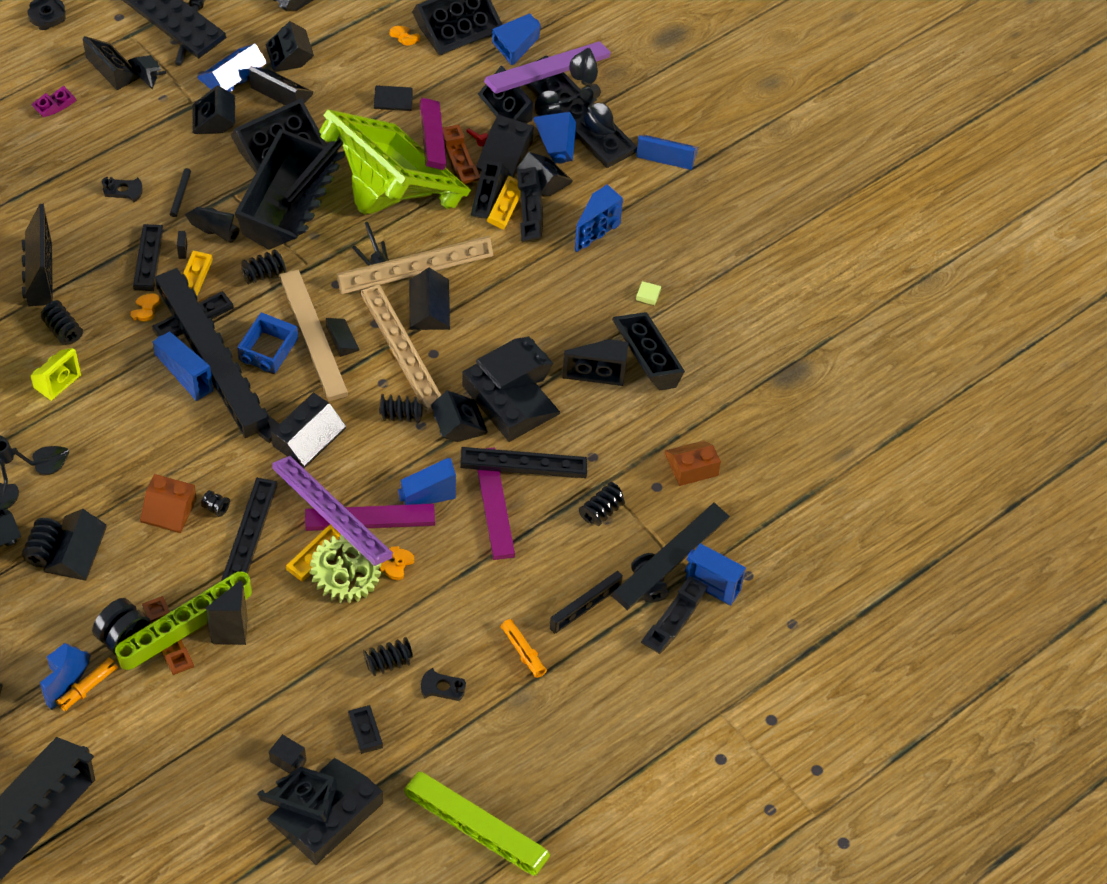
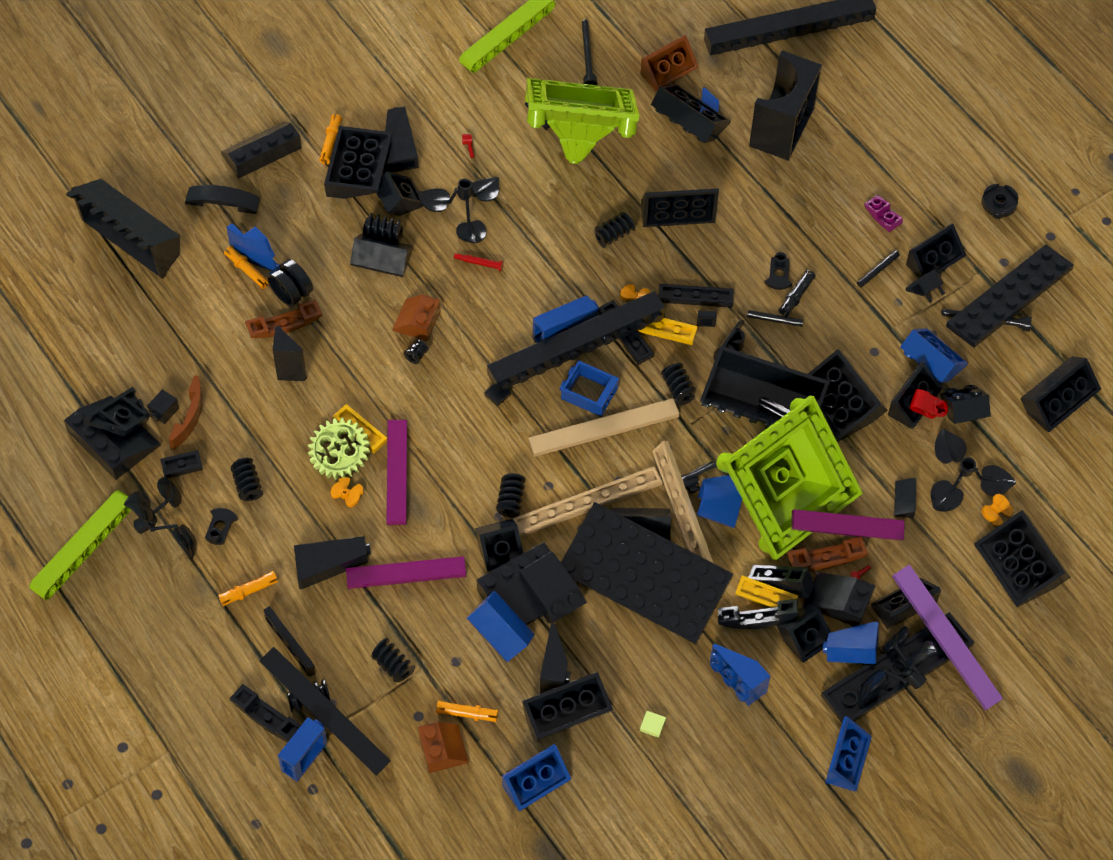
camera: 95 degrees right, 5 degrees up
neon yellow slope [31,348,81,401] -> none
lime beam [115,572,252,670] -> none
black slope [192,85,236,134] -> none
black tile [221,477,278,586] -> none
slope [271,392,346,468] -> none
medium lavender tile [272,456,393,566] -> none
black slope [325,318,359,357] -> none
blue slope [398,458,456,505] -> none
black tile [460,447,587,478] -> none
blue slope [492,13,541,65] -> none
none -> black plant [124,477,196,559]
none -> dark orange slope [168,375,202,449]
none -> black slope [294,536,371,589]
none -> light orange pin [436,700,499,723]
none -> red piece [454,253,503,272]
none -> blue slope [466,591,535,662]
none -> blue slope [502,744,571,811]
none -> black plate [561,502,734,645]
none -> blue slope [697,475,742,528]
none -> black pin [778,270,816,317]
none -> black bar [857,250,900,288]
none -> red piece [909,389,948,419]
none -> black plant [930,428,1016,512]

